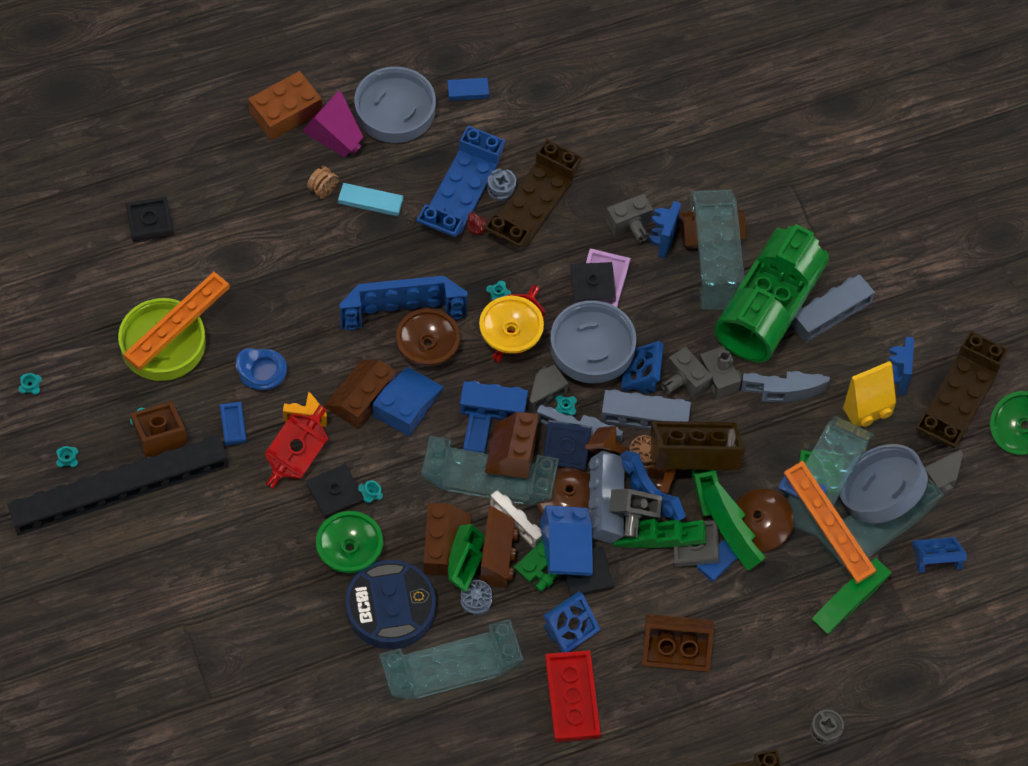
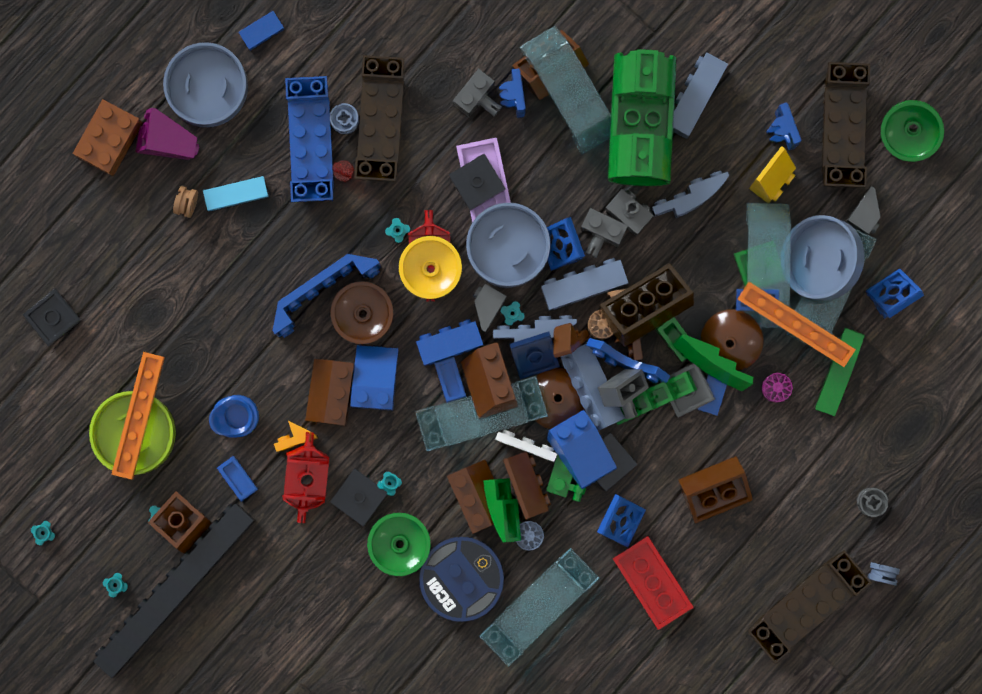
camera: 20 degrees left, 25 degrees up
none -> magenta wheel [761,373,793,403]

